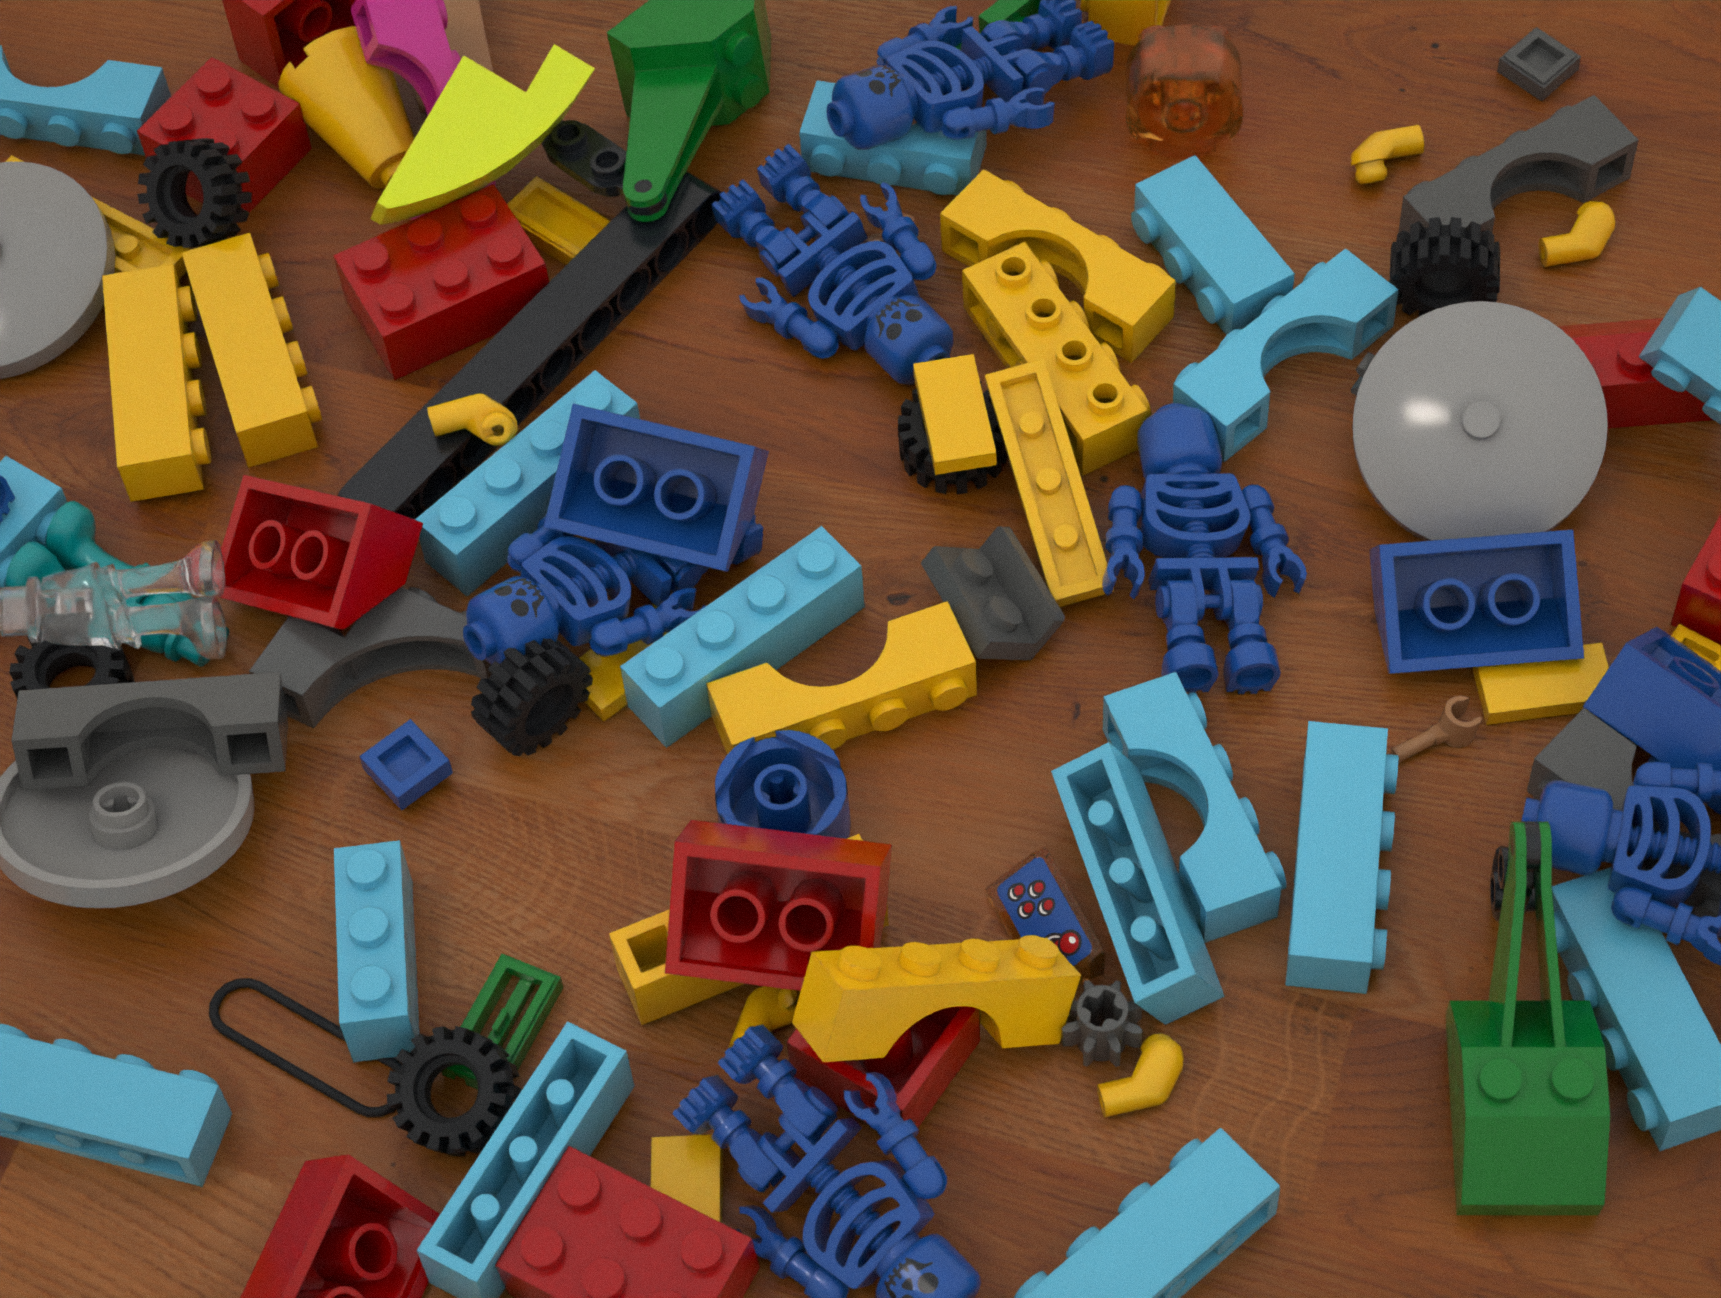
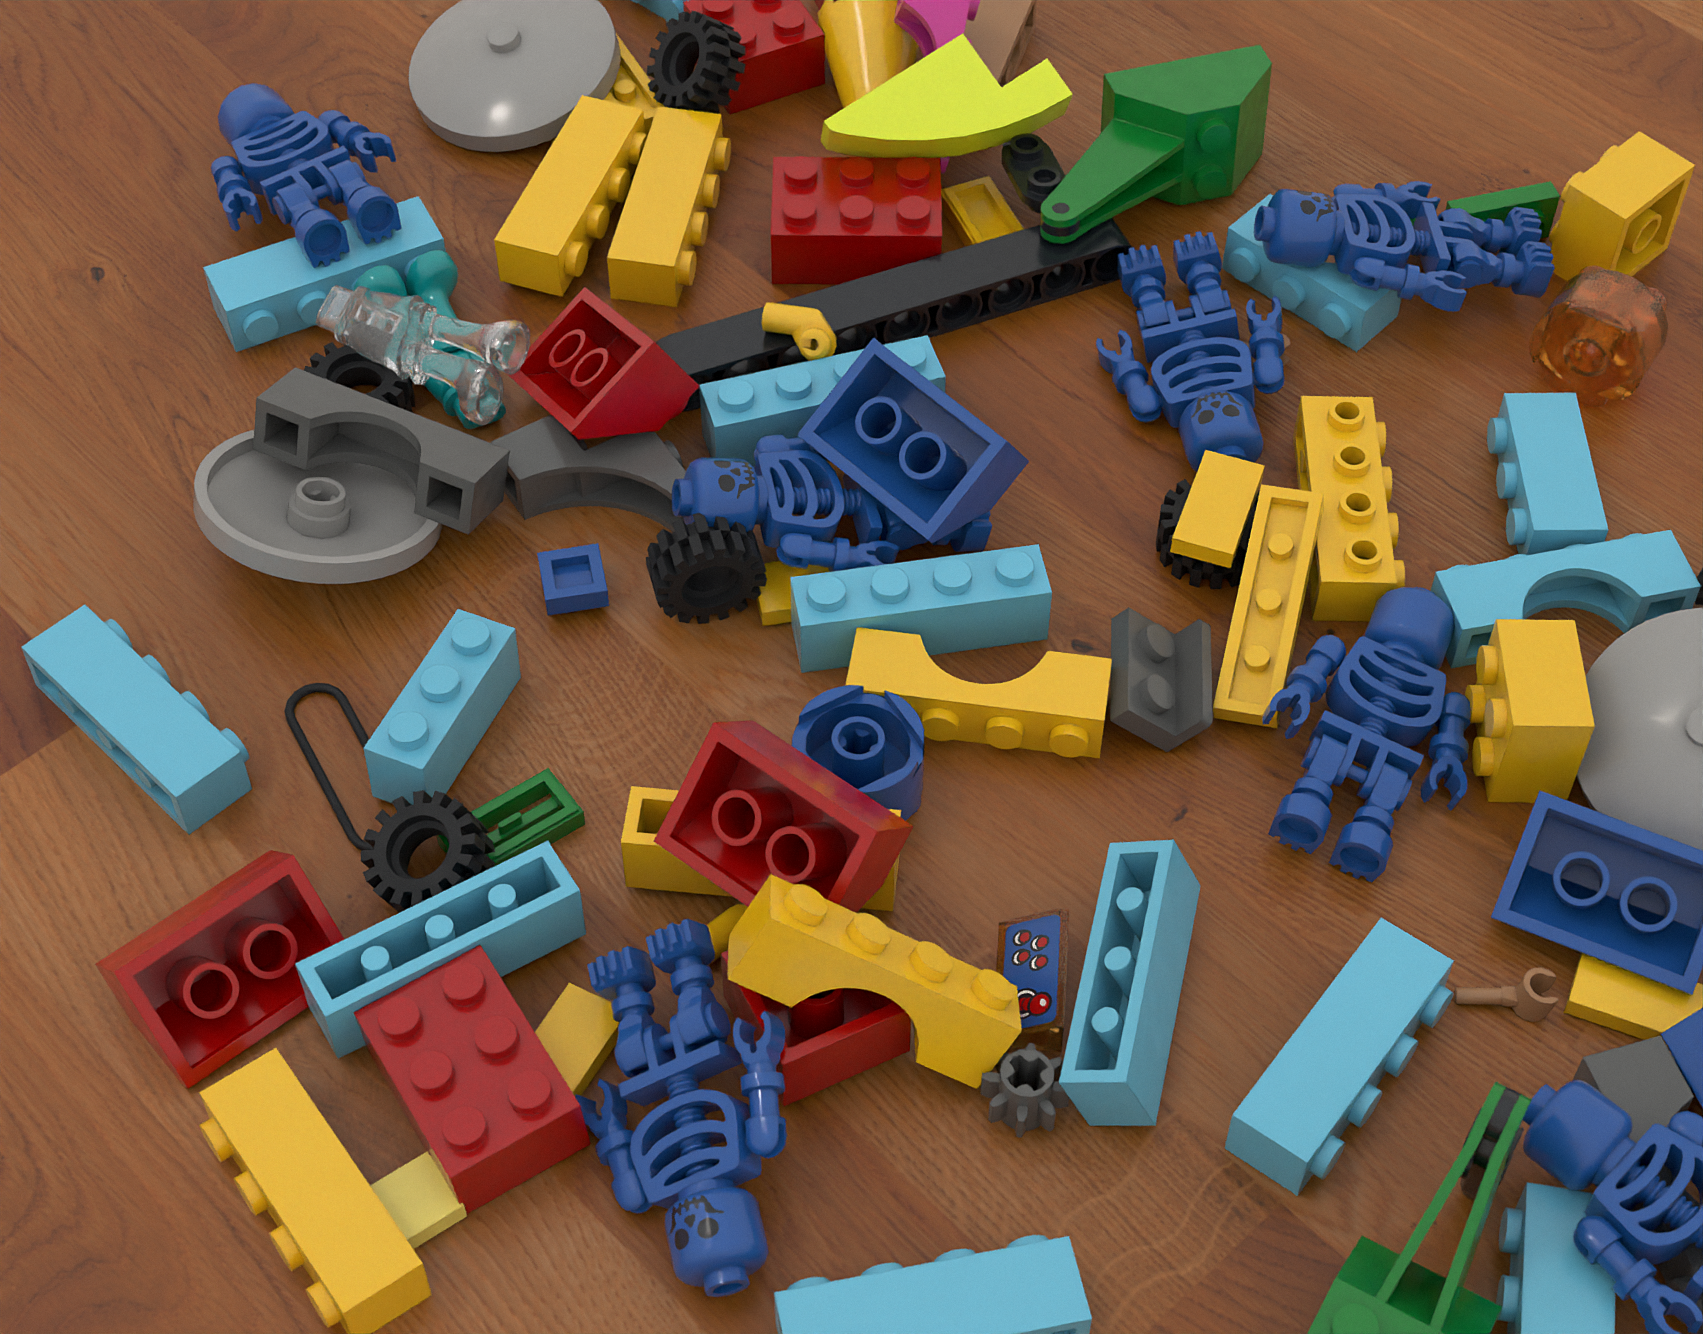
camera: 25 degrees right, 5 degrees down
yellow arch [940,169,1176,363] -> none
yellow arm [1097,1033,1184,1118] -> none
medium azure arch [1102,672,1286,943] -> none
none -> yellow brick [1465,619,1595,803]

